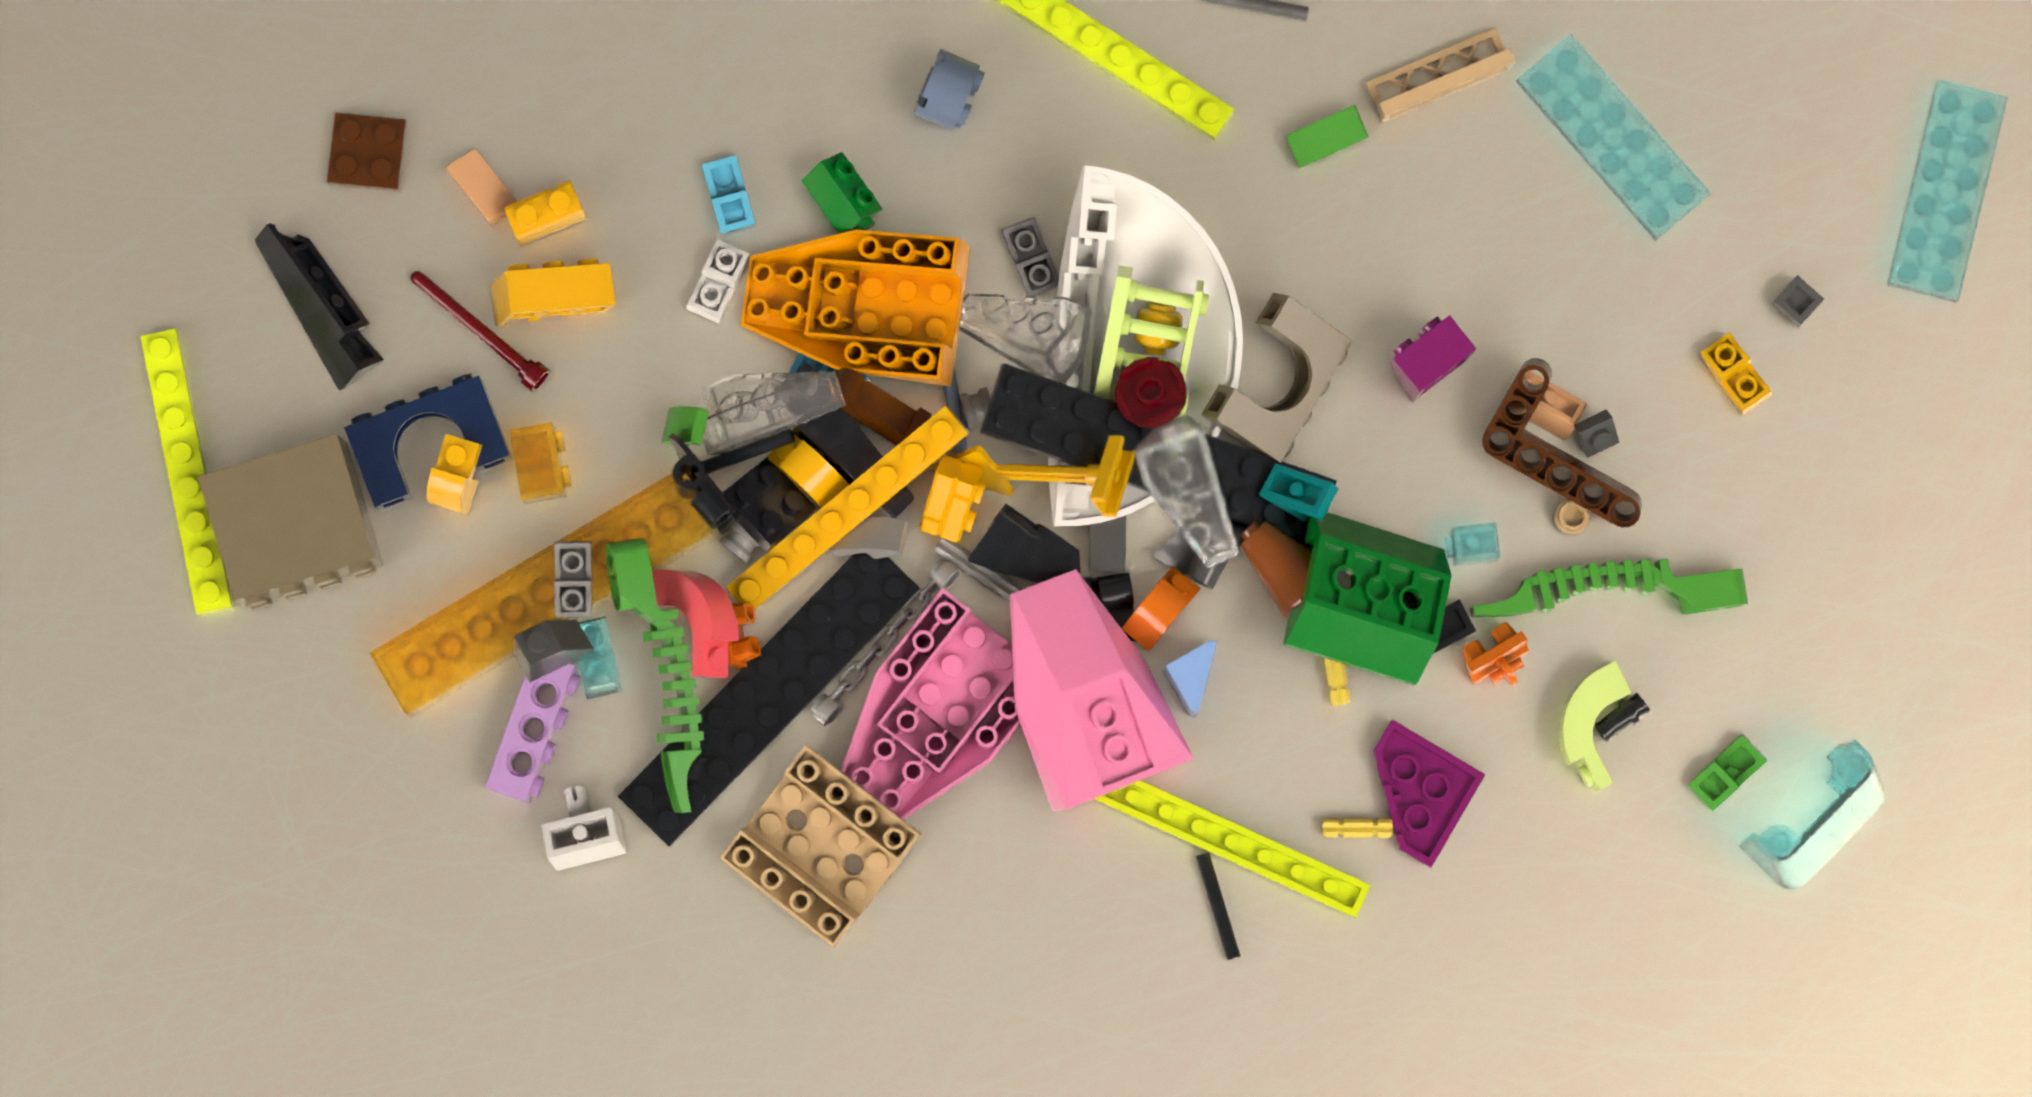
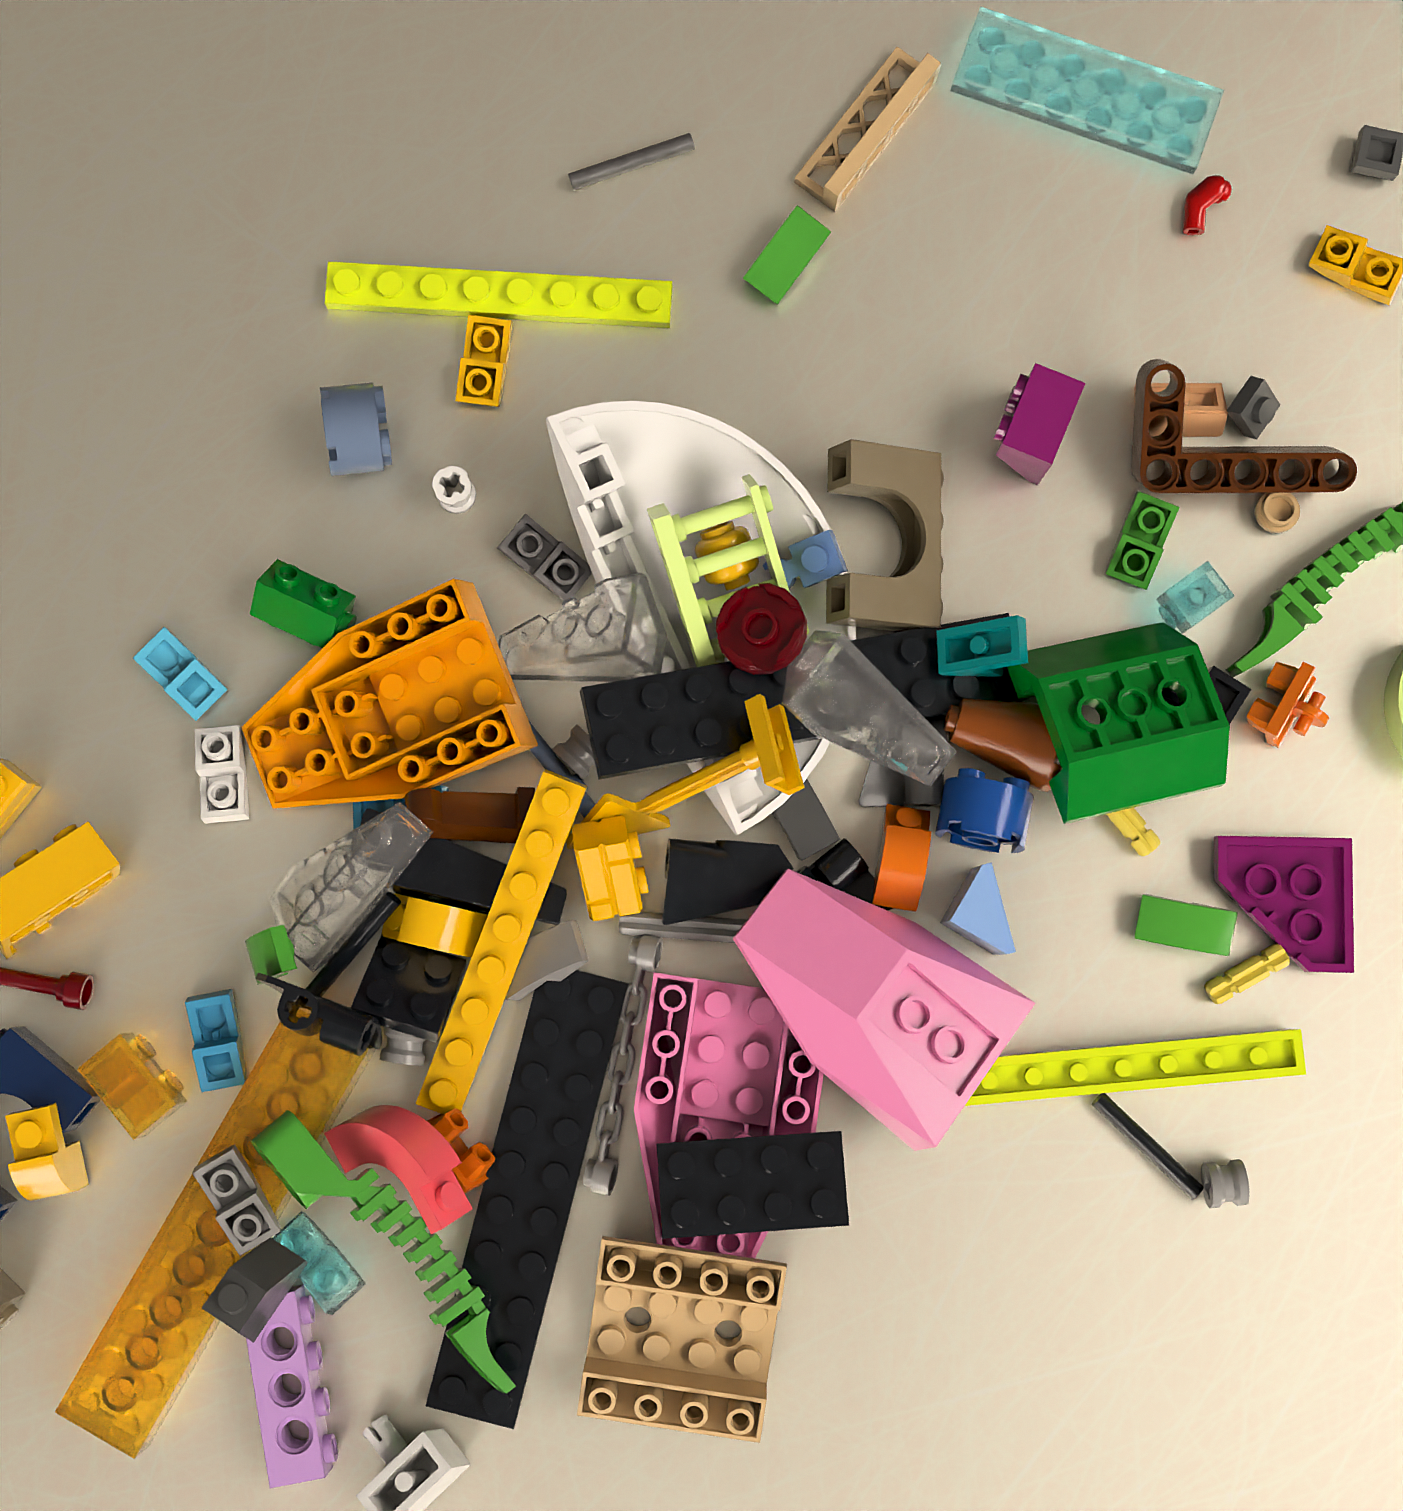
camera: 25 degrees left, 0 degrees up
none -> dark azure slope [185,989,247,1093]
none -> white bush [432,465,476,514]
none -> yellow slope [455,315,513,407]
none -> black plate [656,1131,849,1239]
none -> medium blue plate [763,530,848,589]
none -> blue brick [935,768,1034,853]
none -> bright green slope [1105,491,1180,590]
none -> bright green slope [1134,894,1238,956]
none -> red arm [1183,175,1232,236]
none -> light grey wheel [1201,1159,1249,1208]

